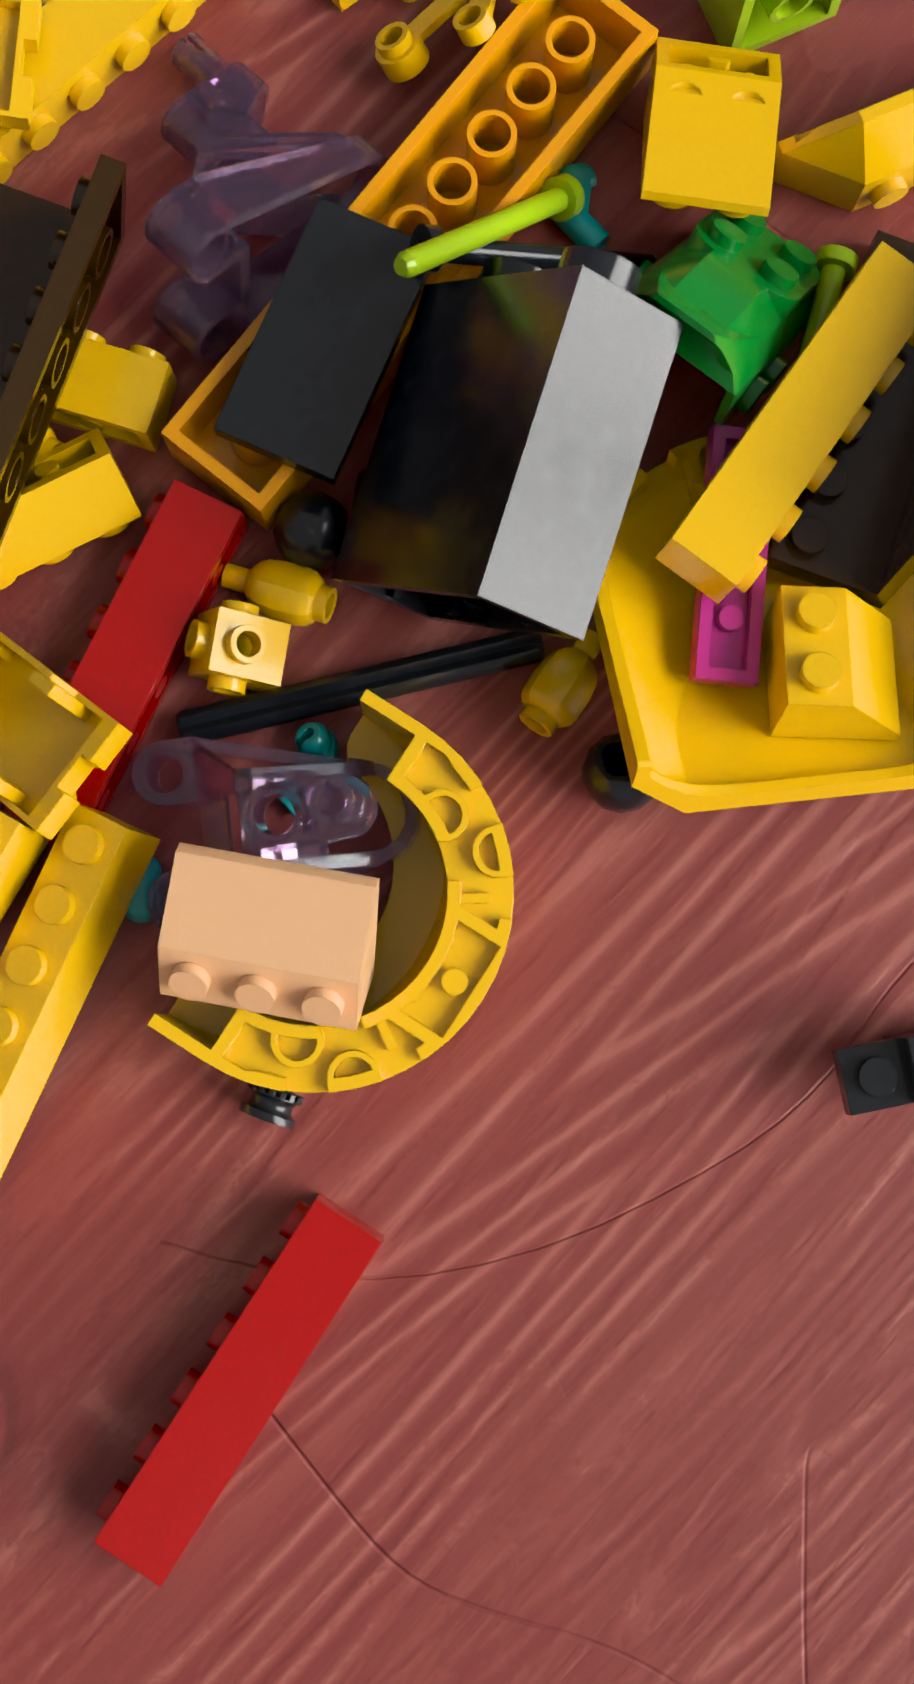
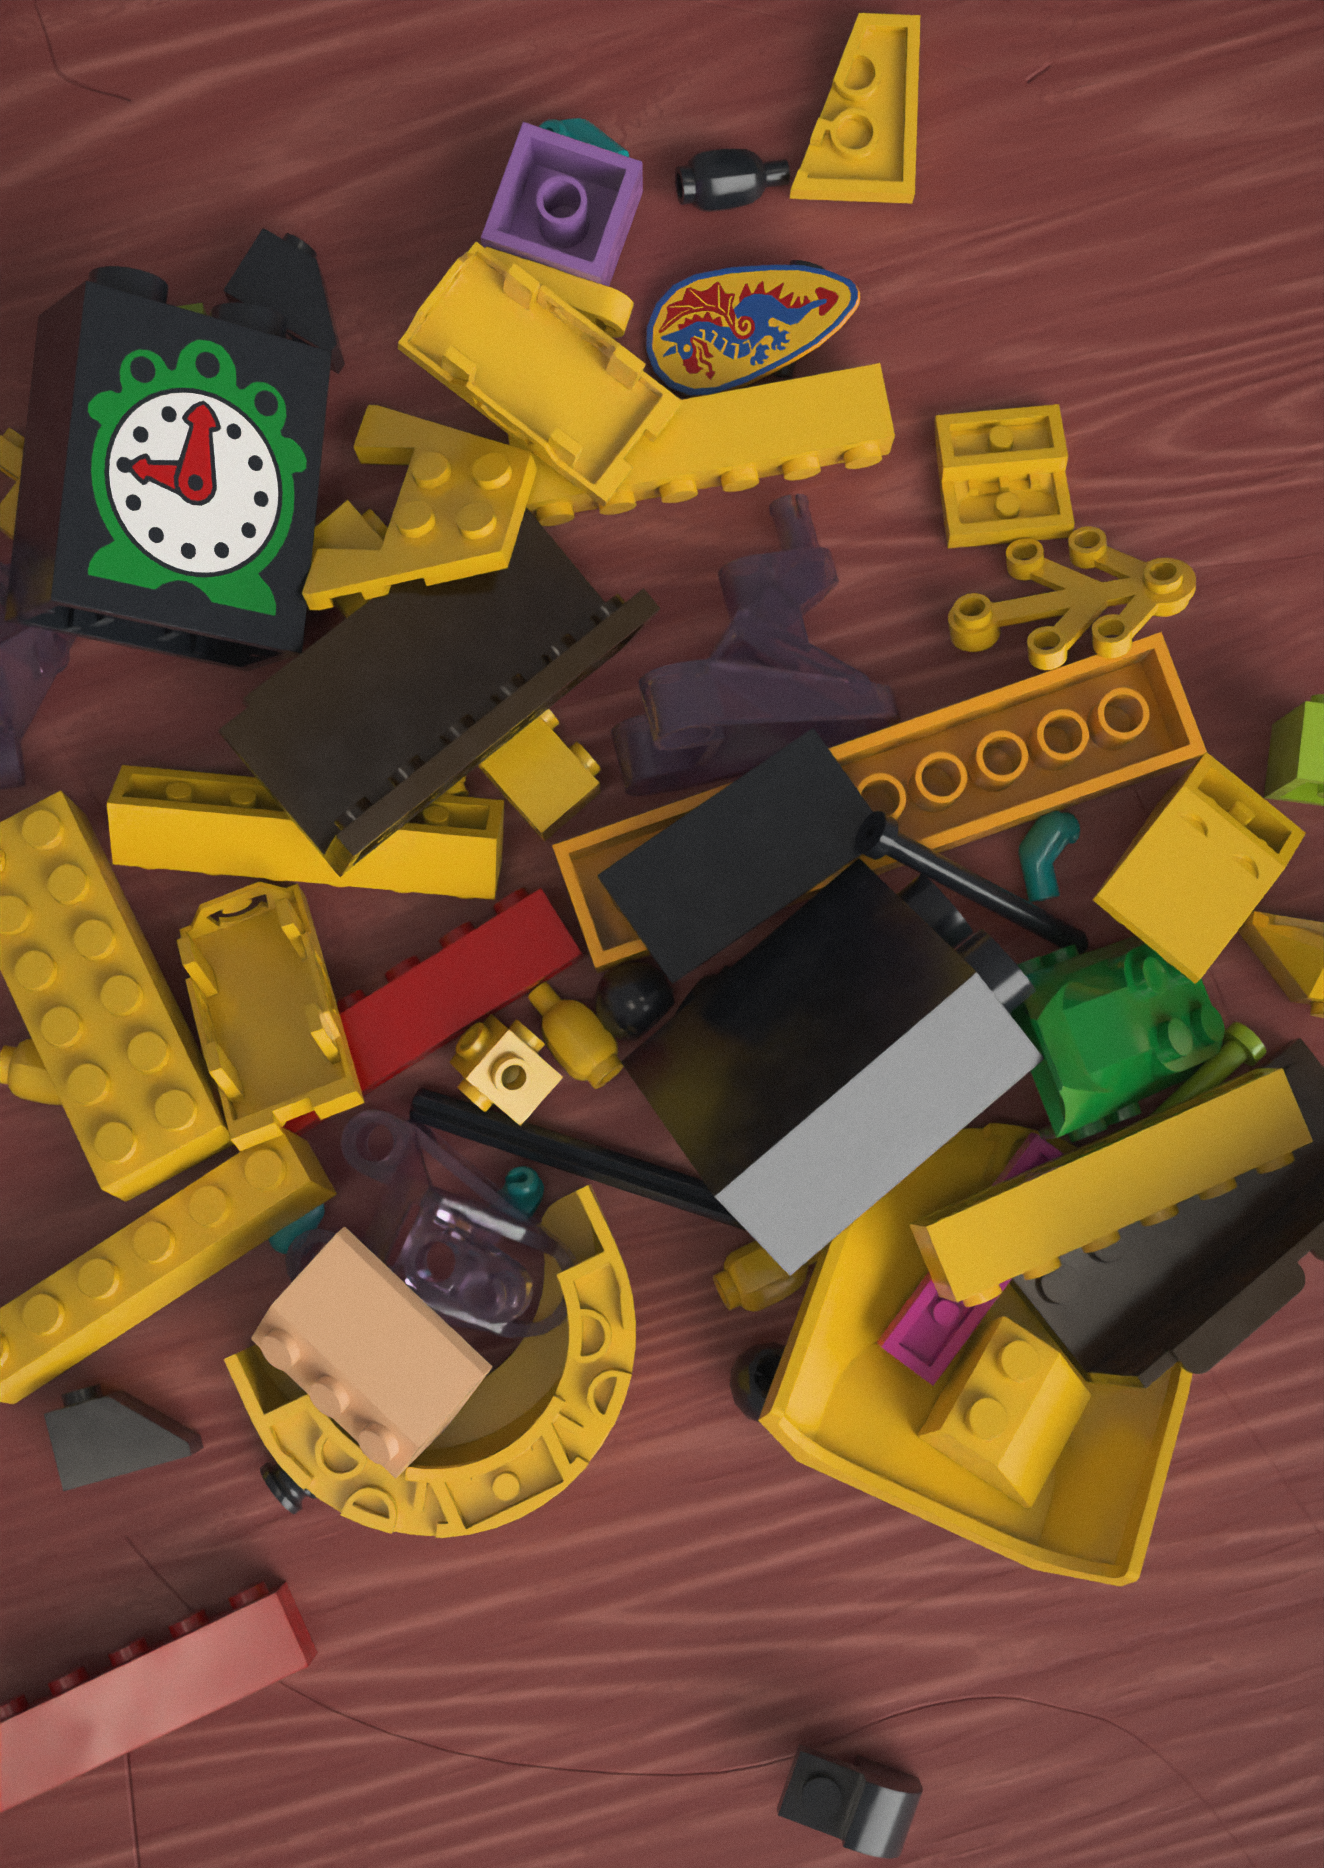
camera: 35 degrees right, 0 degrees up
lime bar [393,173,585,279] -> none
none -> black slope [44,1383,204,1491]

